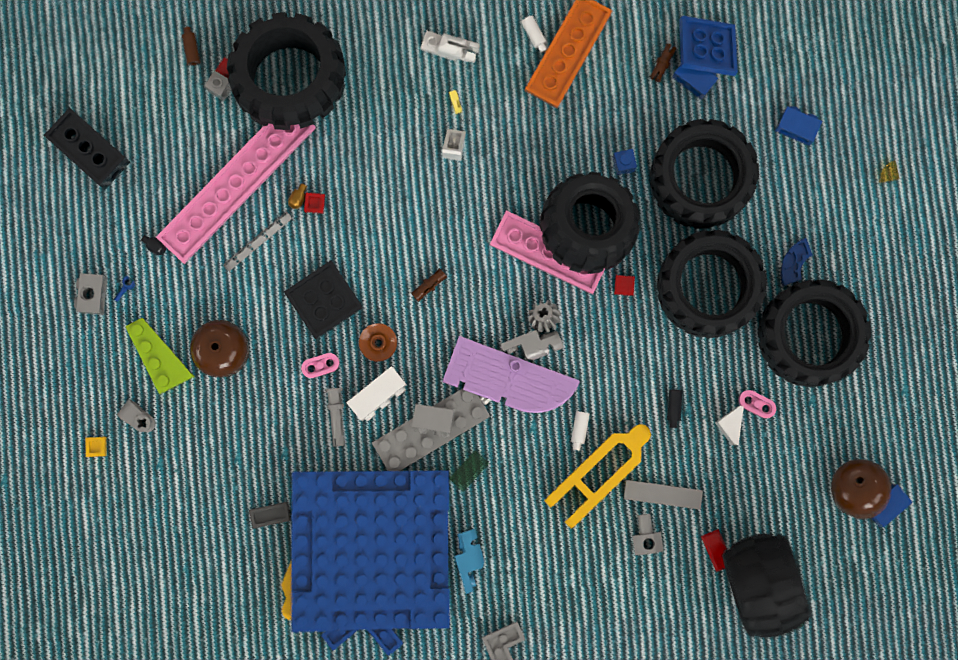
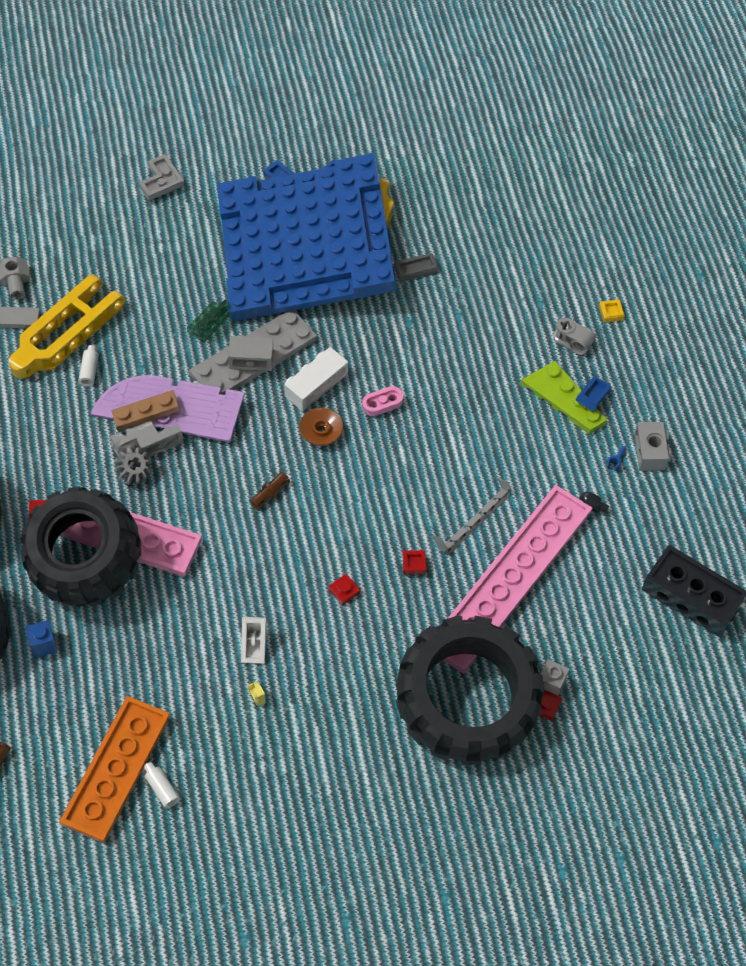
camera: 170 degrees right, 25 degrees down
reddish brown cylinder [182,27,201,66] -> none
reddish brown cylinder [190,320,249,378] -> none
black plate [284,260,363,340] -> none
pearl gold cylinder [288,183,307,209] -> none
light grey pin [325,388,345,447] -> none
white plate [421,30,480,62] -> none
dark azure plate [455,529,485,594] -> none
none -> medium nougat plate [111,390,180,432]
none -> red plate [328,574,360,606]
none -> blue tile [575,375,612,412]

